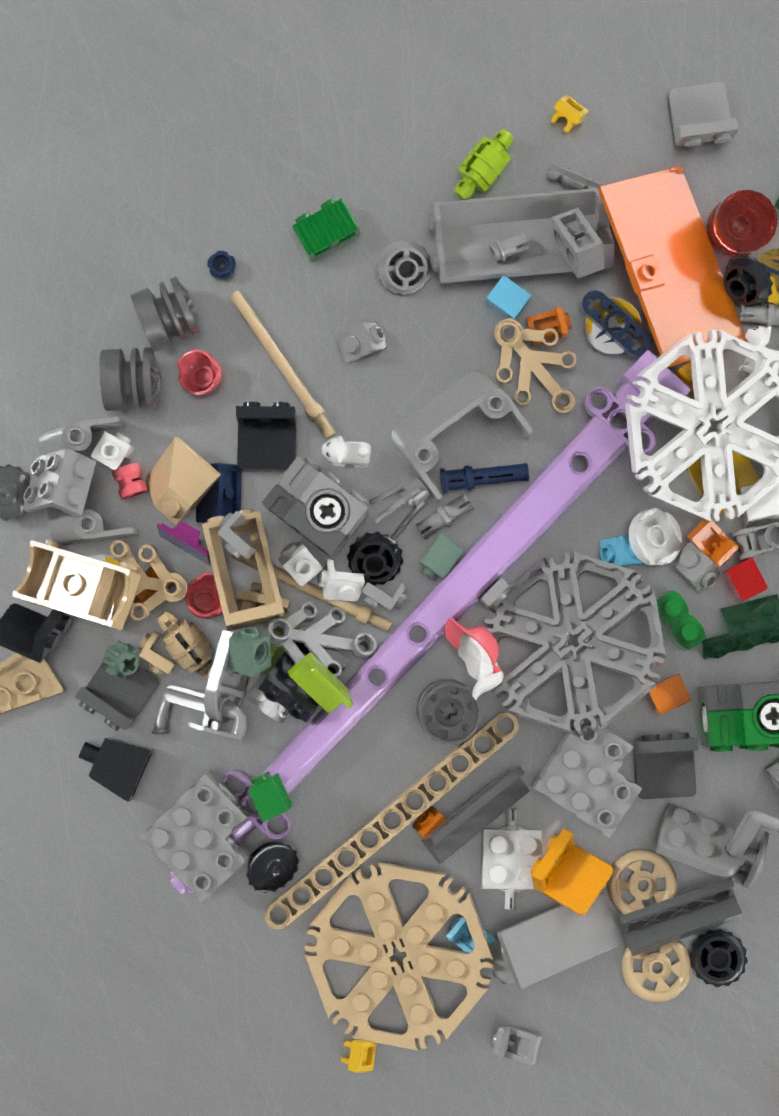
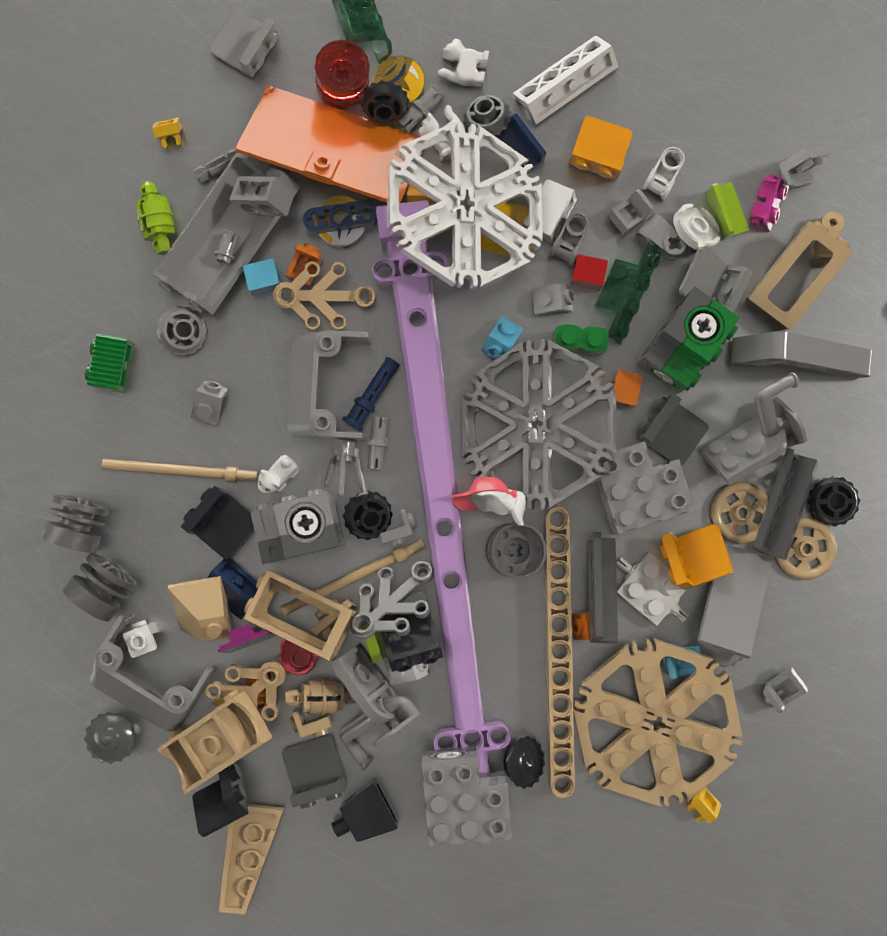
camera: 55 degrees left, 0 degrees up
light grey bracket [23,448,96,517] -> none
sand green gear [102,640,141,679] -> none
coral wheel [112,463,148,500] -> none
coral hair [177,349,221,396] -> none
dark blue plate [207,251,236,279] -> none
light grey bracket [217,511,256,559] -> none
sand green brick [229,627,271,678] -> none
green brick [247,771,293,822] -> none
white bracket [278,541,323,586] -> none
lime panel [288,652,354,714] -> none
white bracket [318,559,365,602] -> none
sand green brick [420,534,464,581] -> none
light grey plate [478,578,510,608] -> none
white tile [629,508,682,567] -> none
orange bracket [686,519,739,567] -> none

